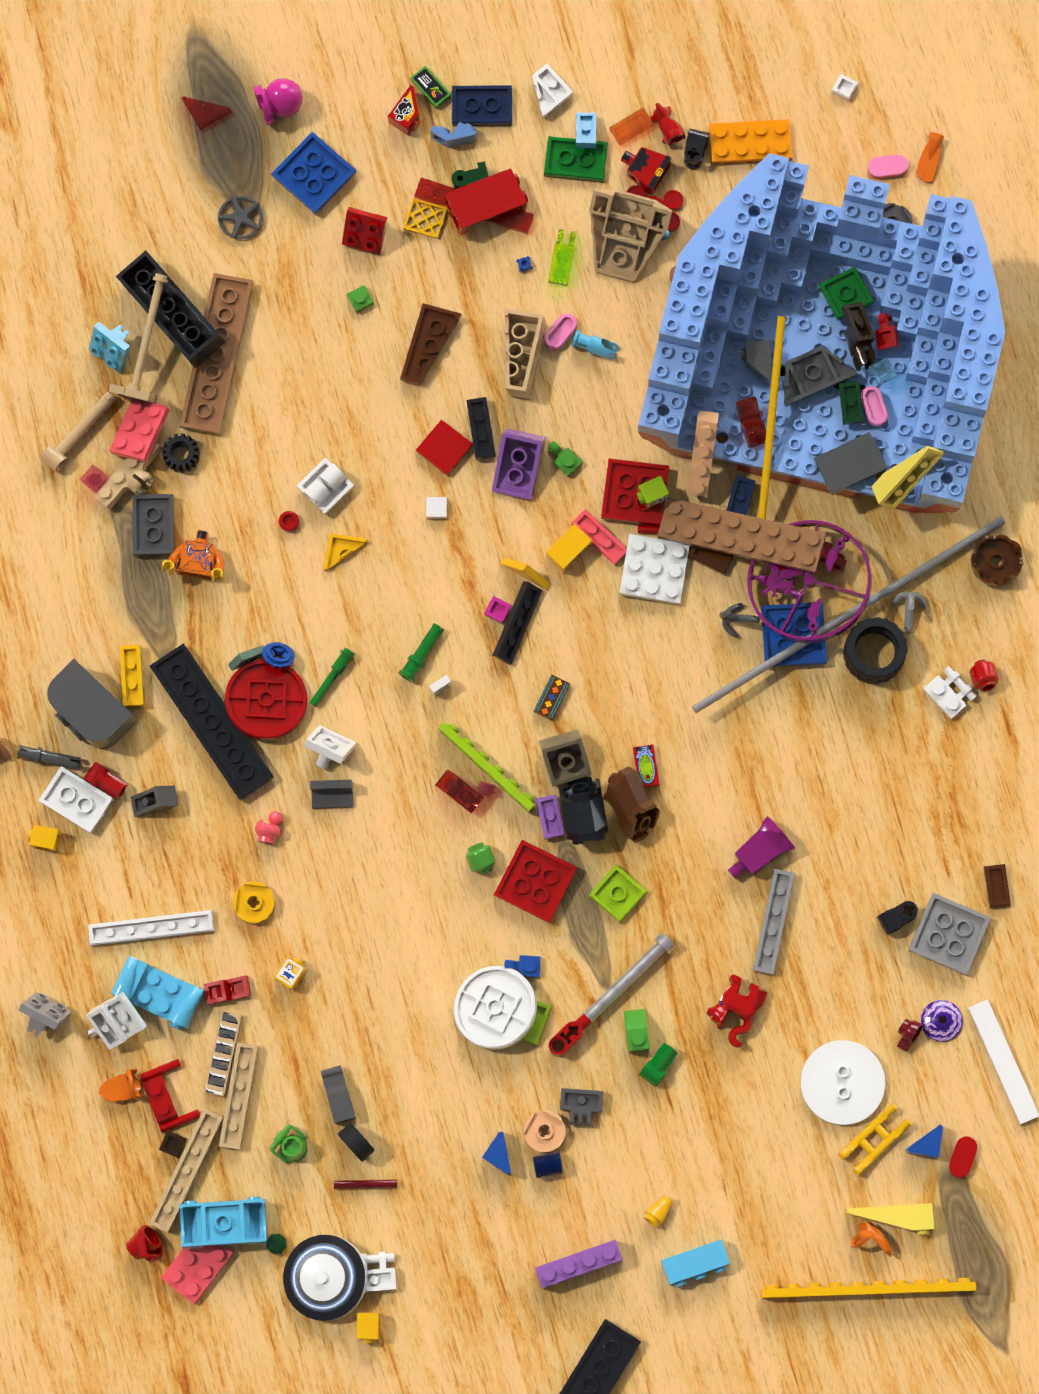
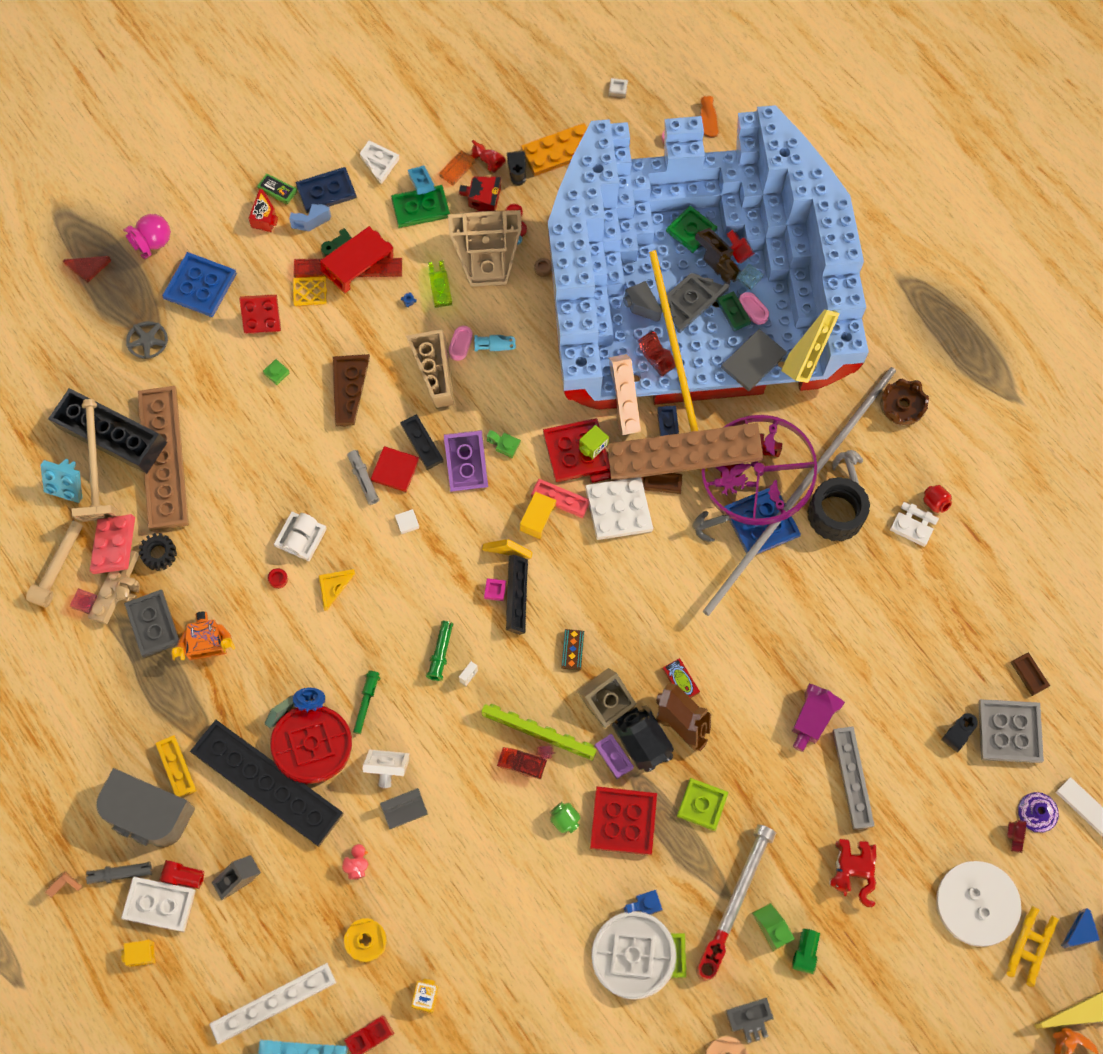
camera: 30 degrees left, 10 degrees down
none -> light grey pin [347,450,380,505]

